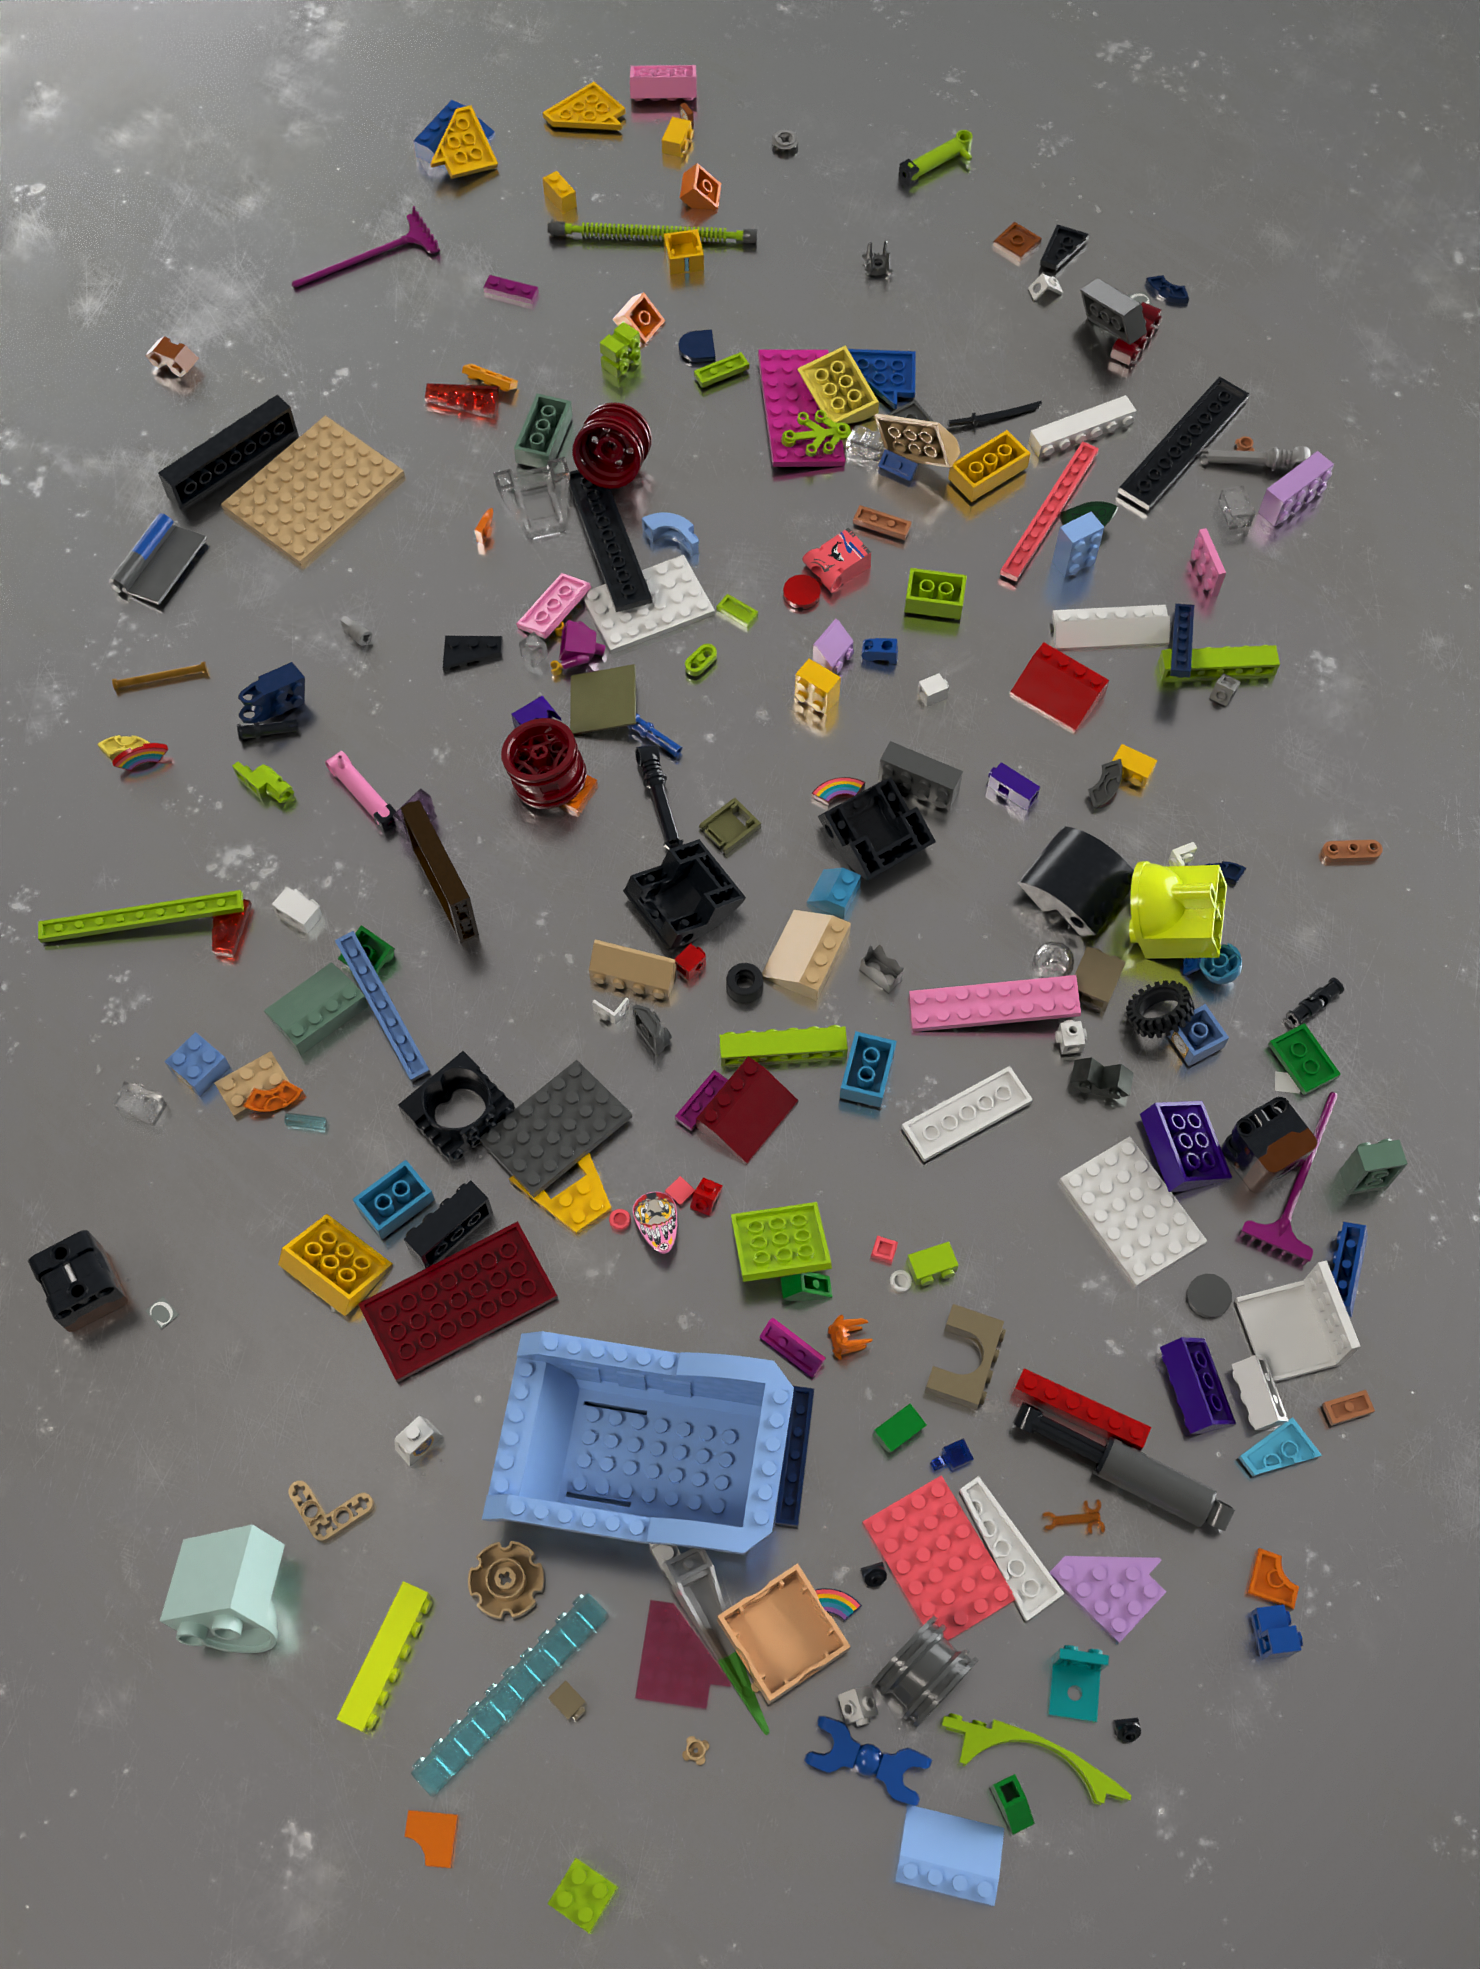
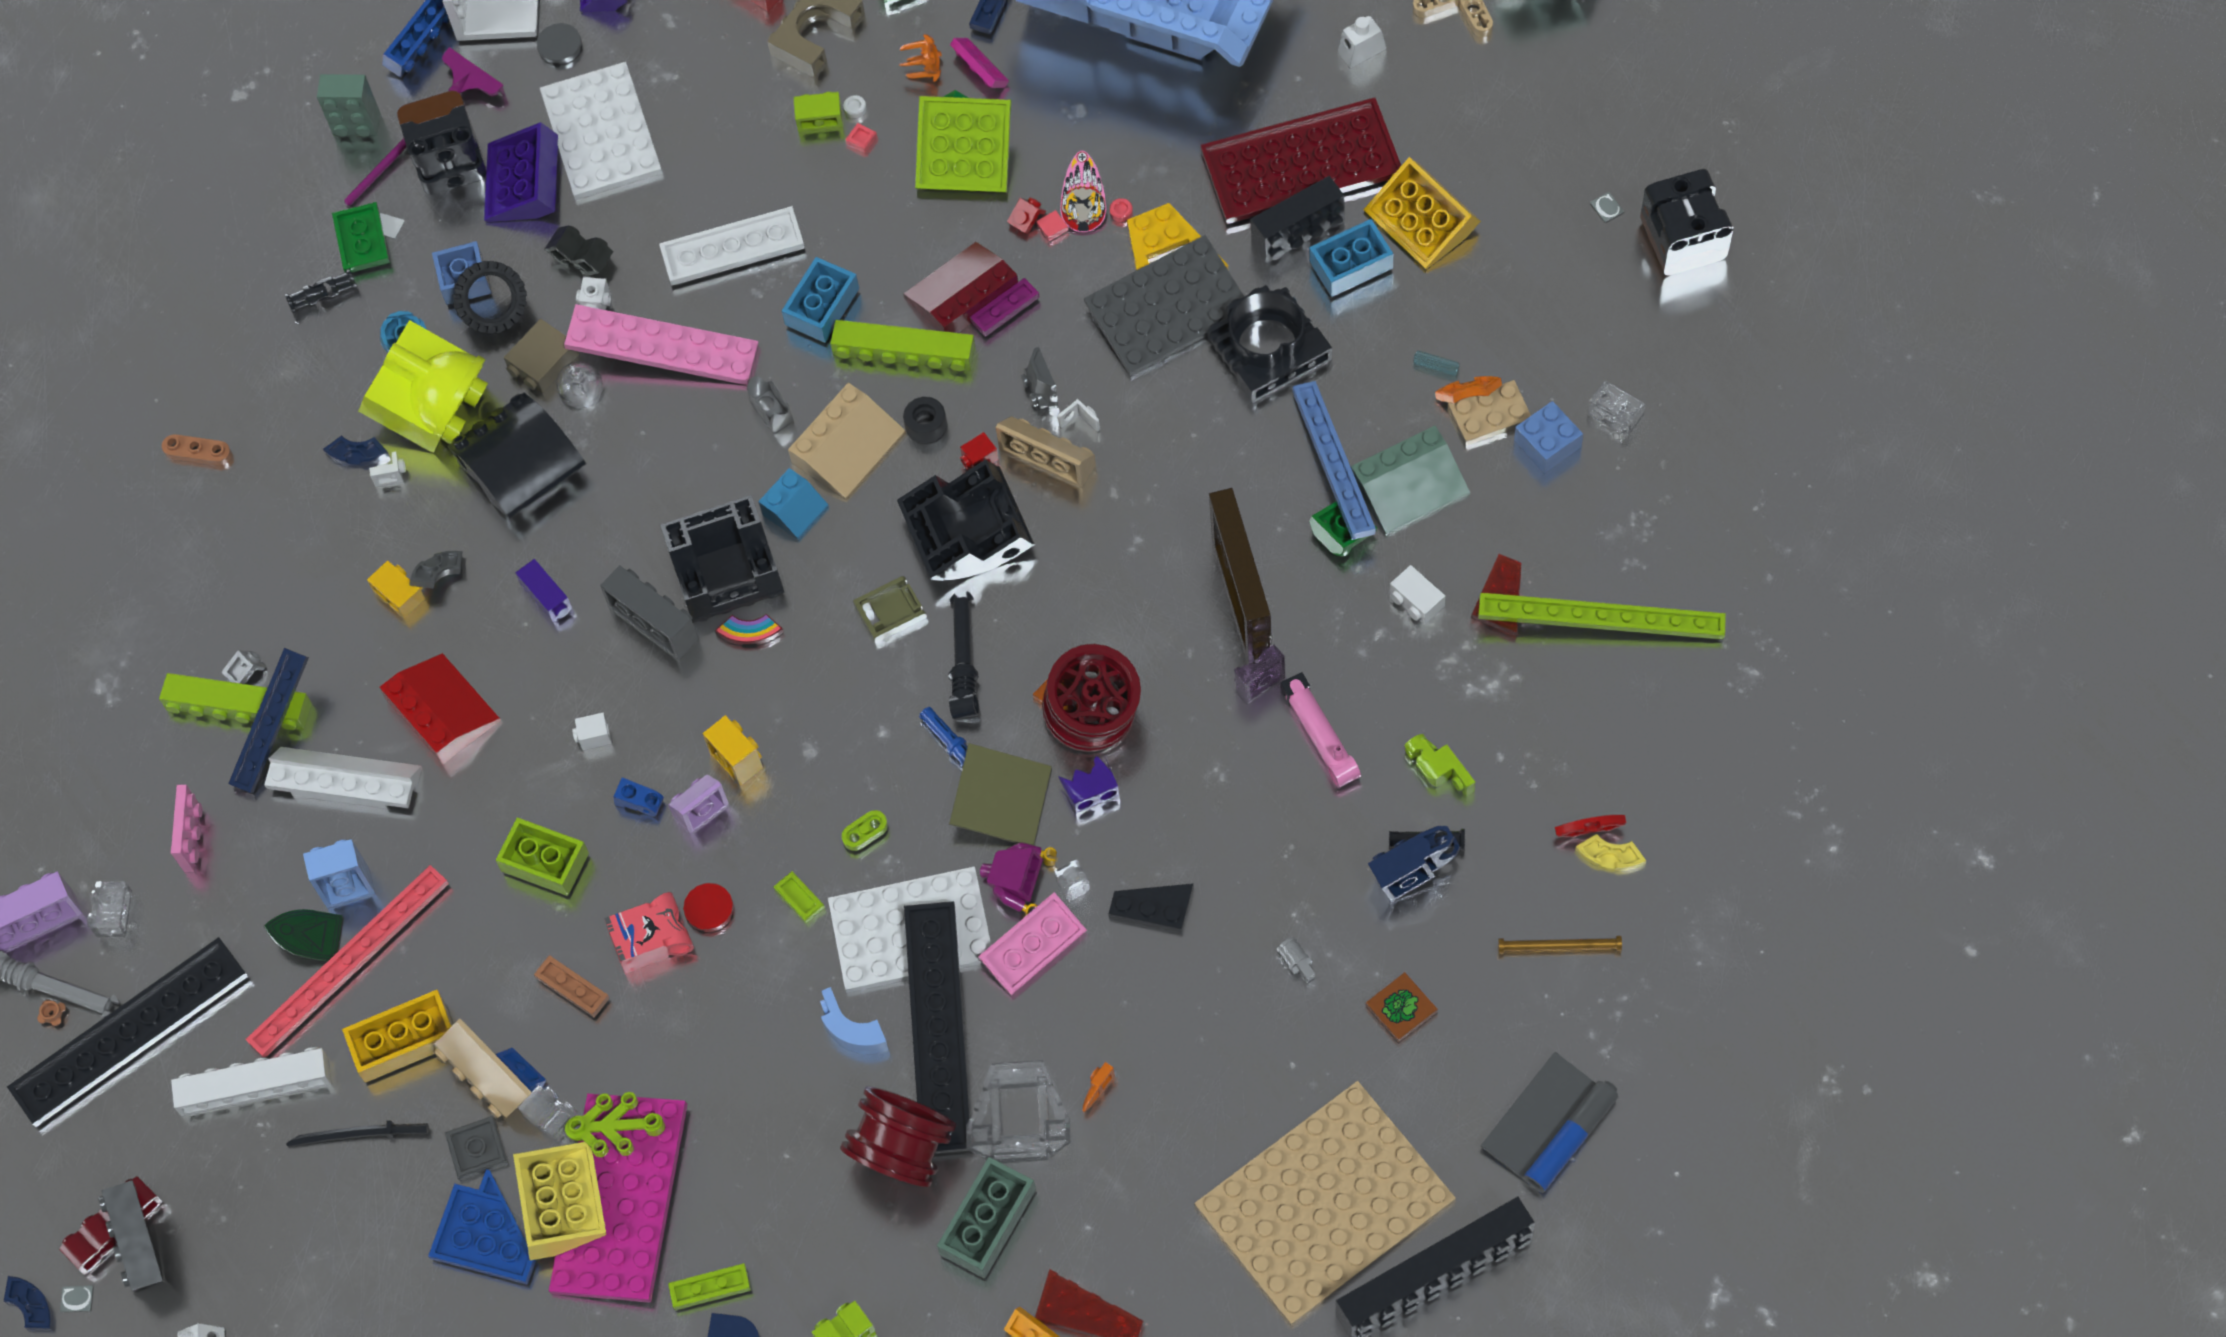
camera: 160 degrees left, 0 degrees up
none -> dark orange tile [1366,972,1438,1043]

